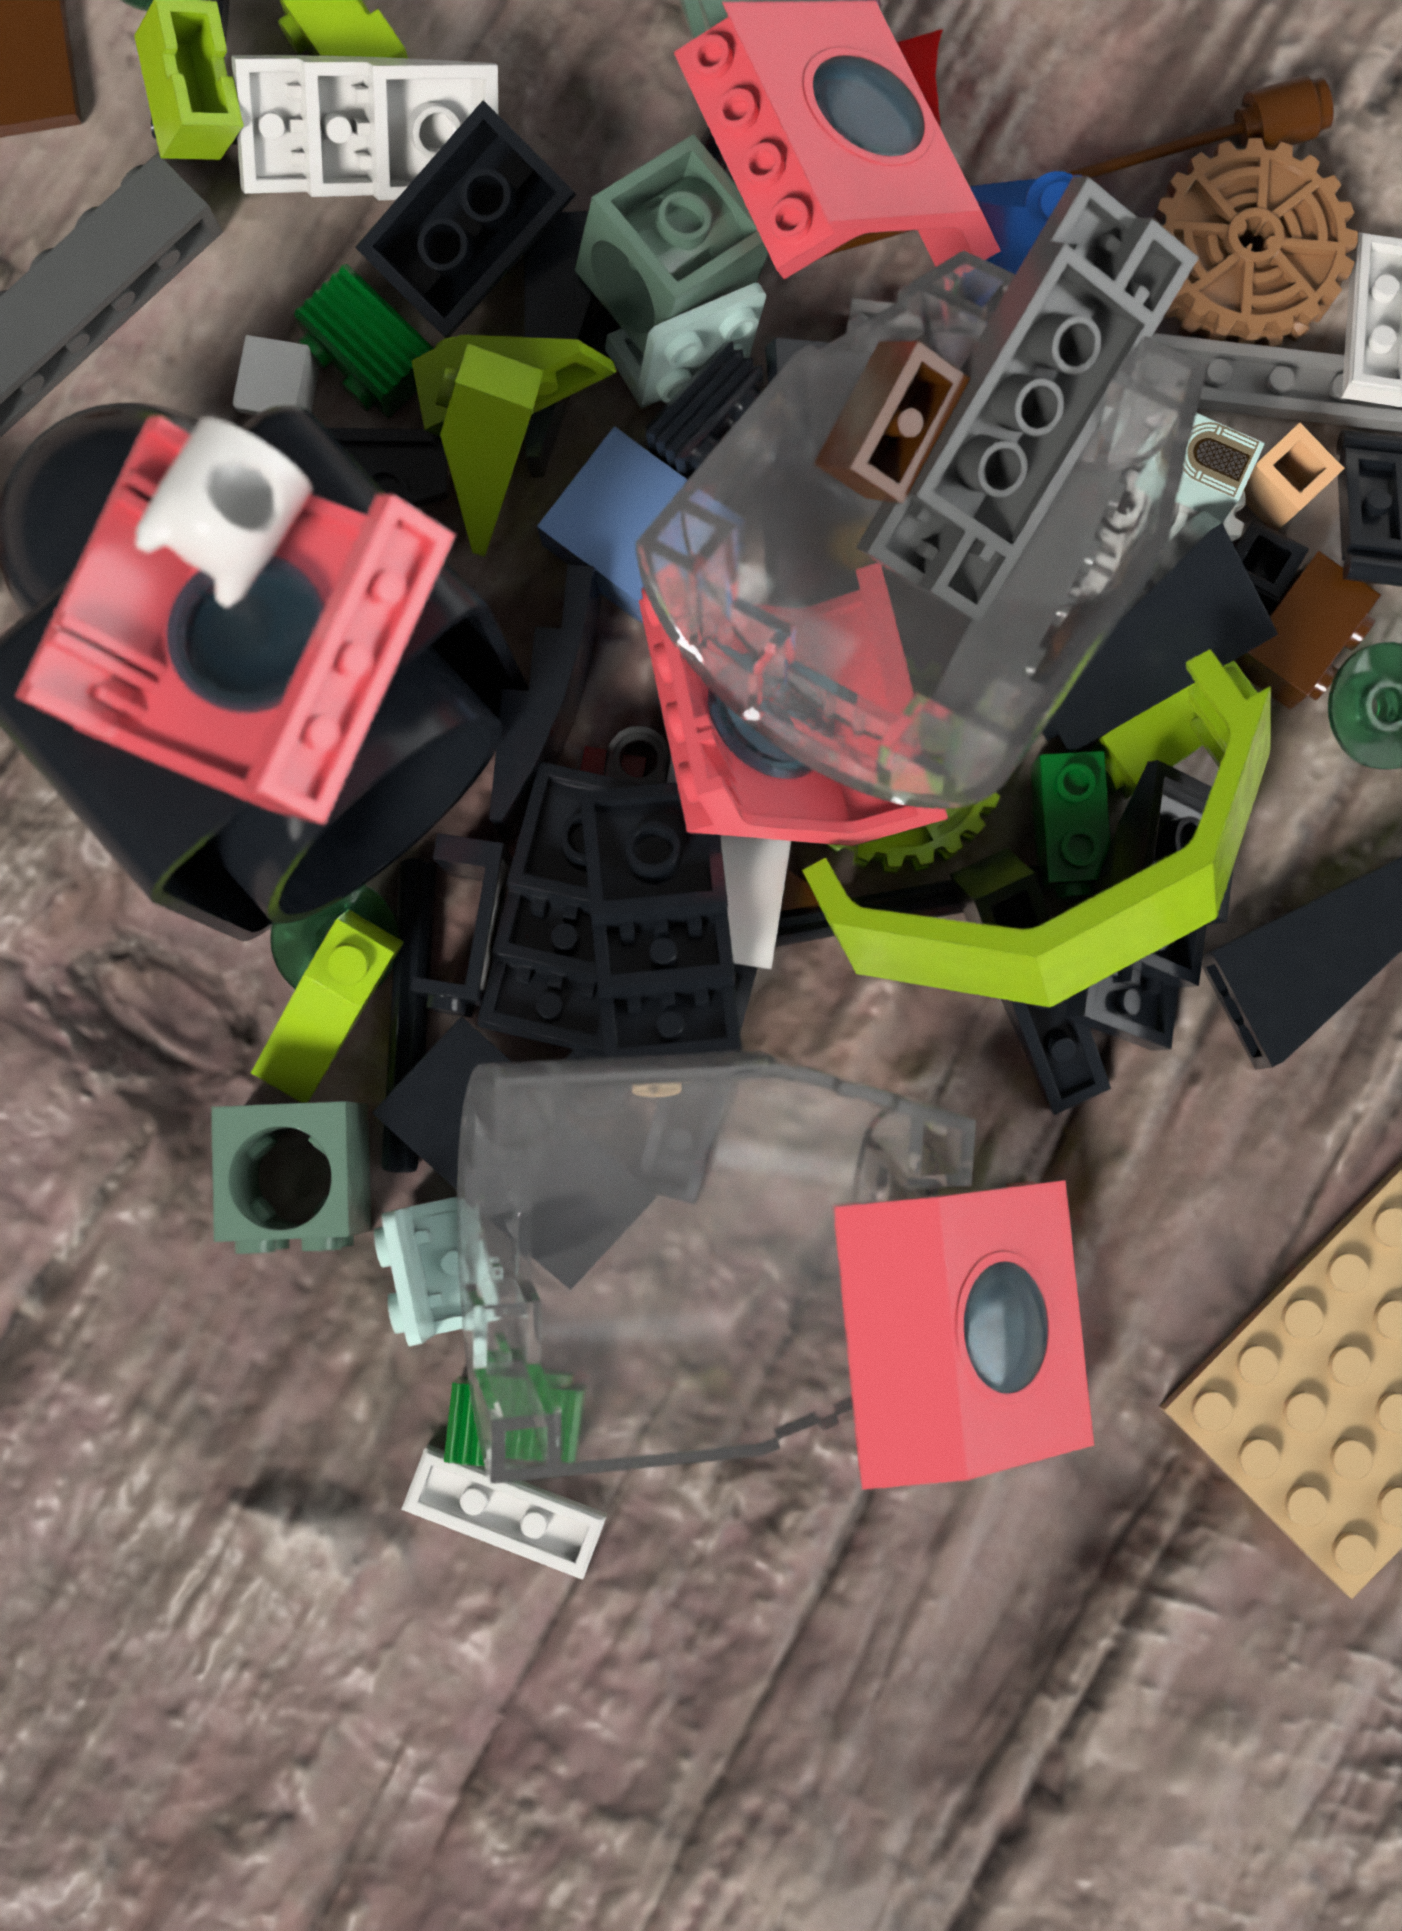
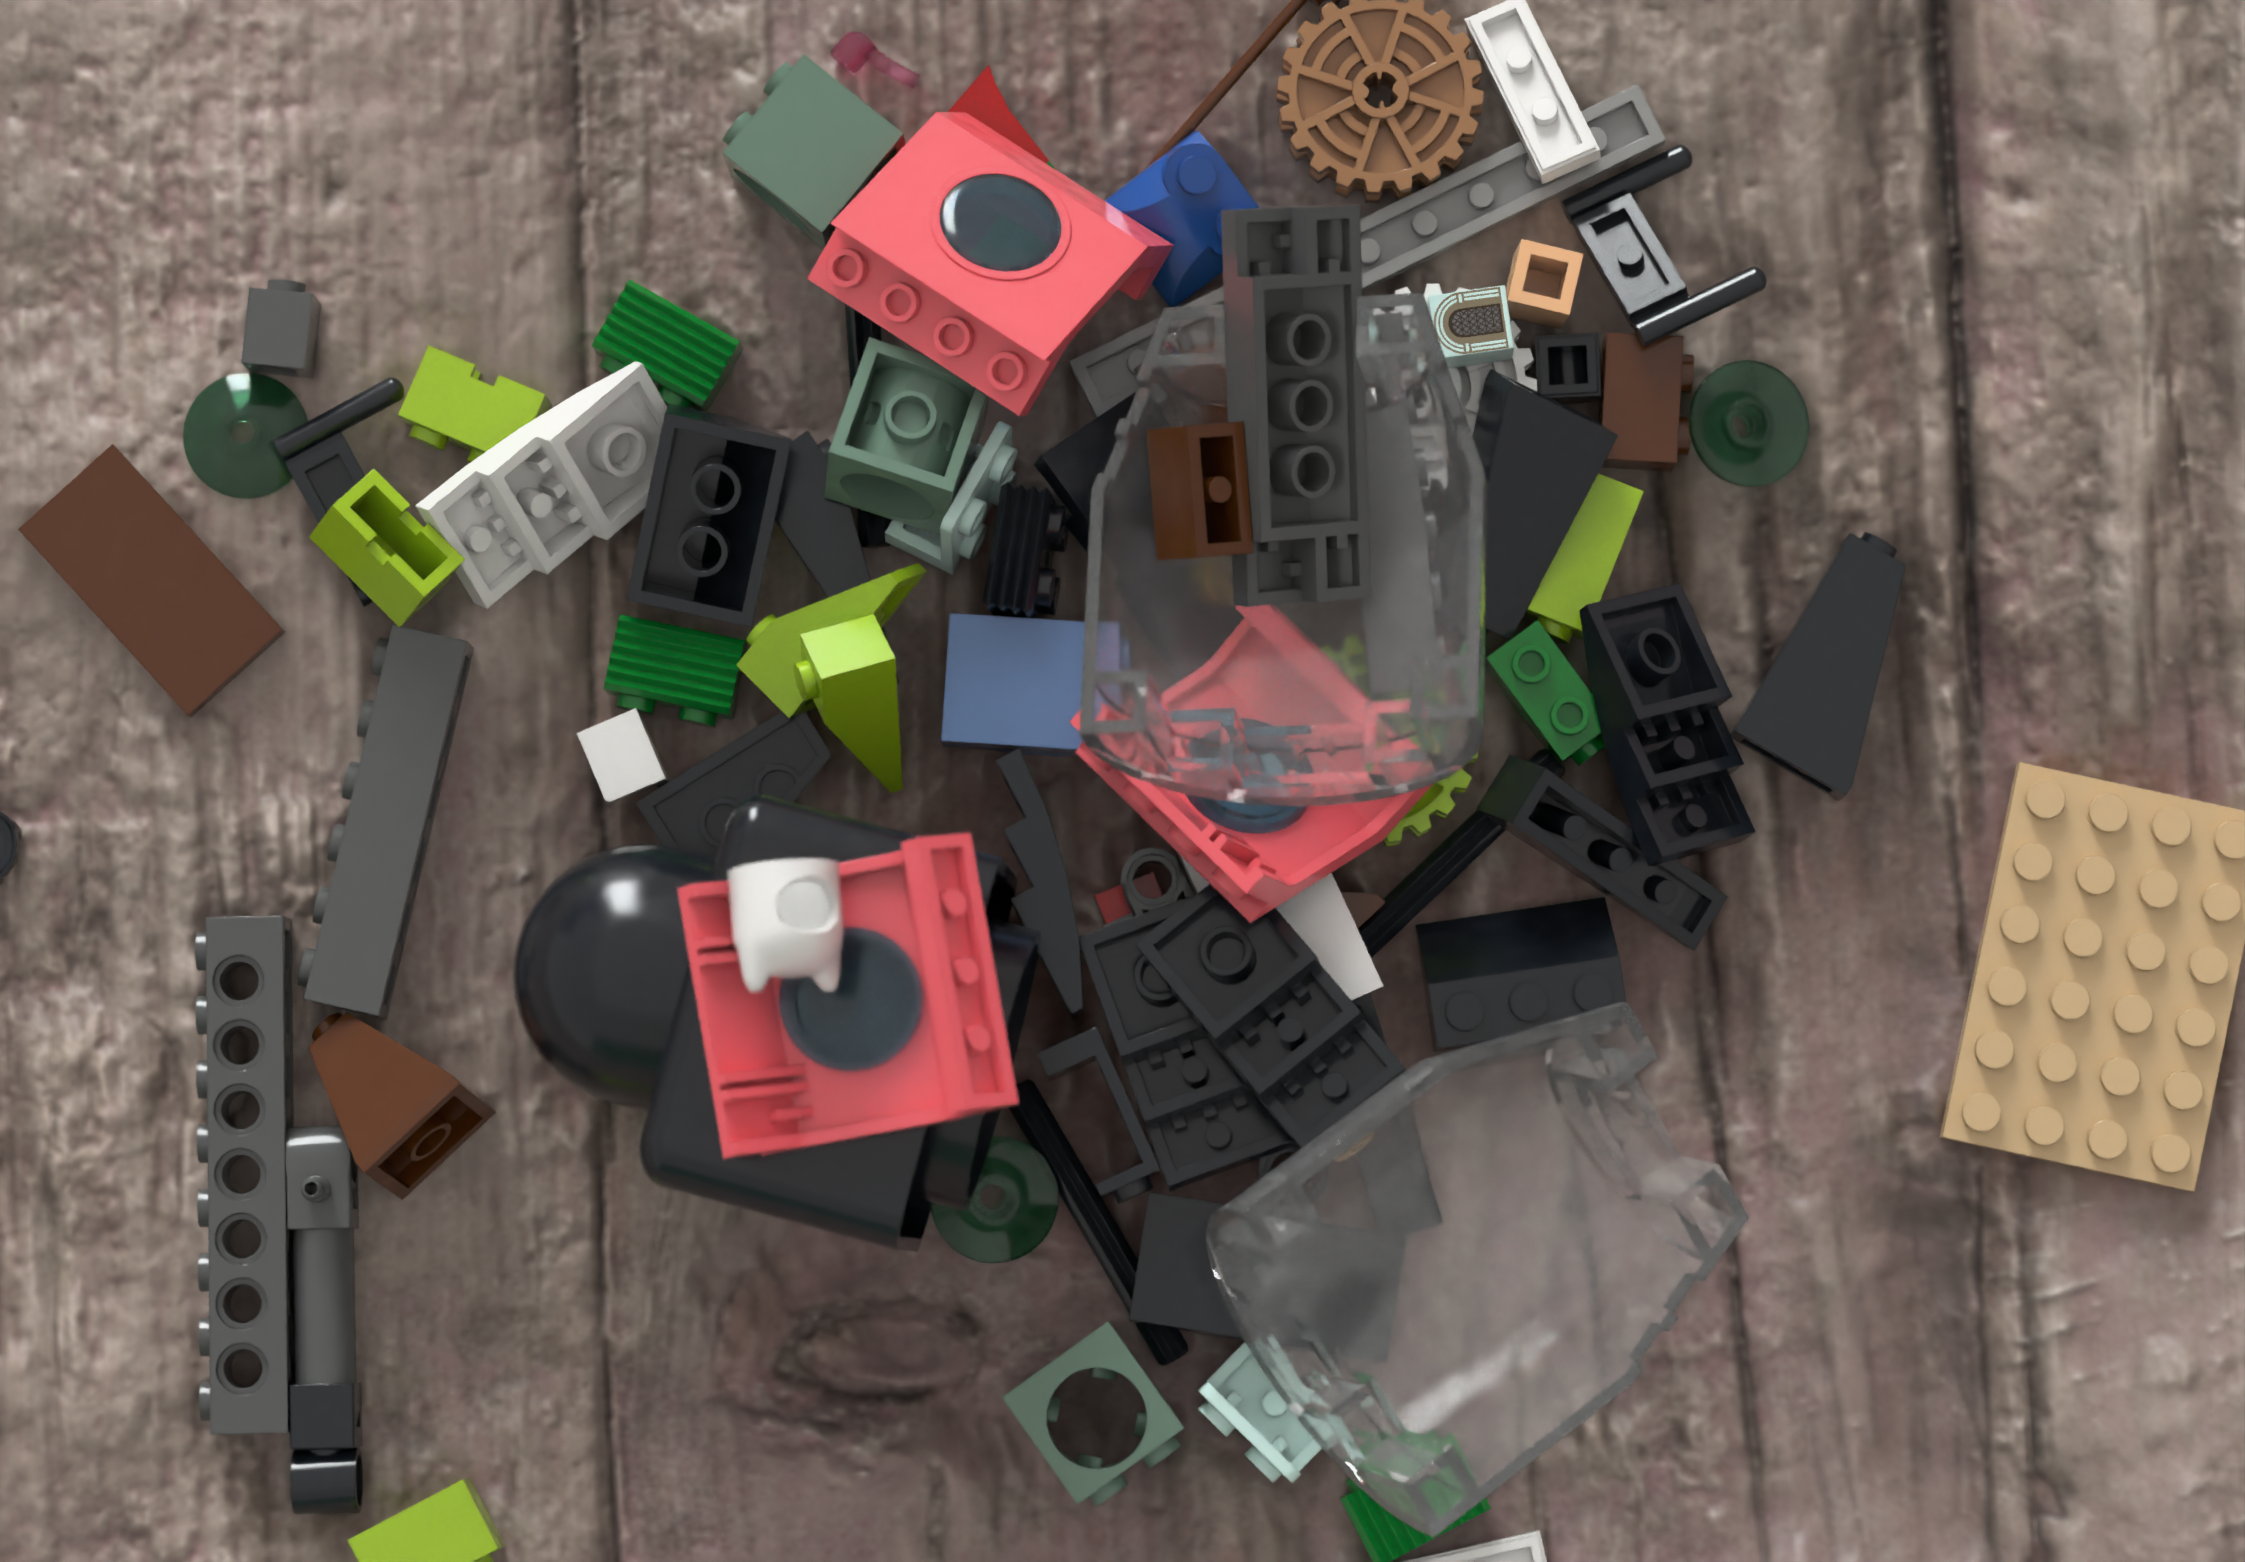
camera: 35 degrees left, 0 degrees up
lime slope [251,909,404,1103] -> none
lime panel [802,649,1271,1007] -> none
coral panel [833,1180,1094,1490] -> none
none -> green brick [592,280,744,412]
none -> black slope [1415,897,1629,1051]

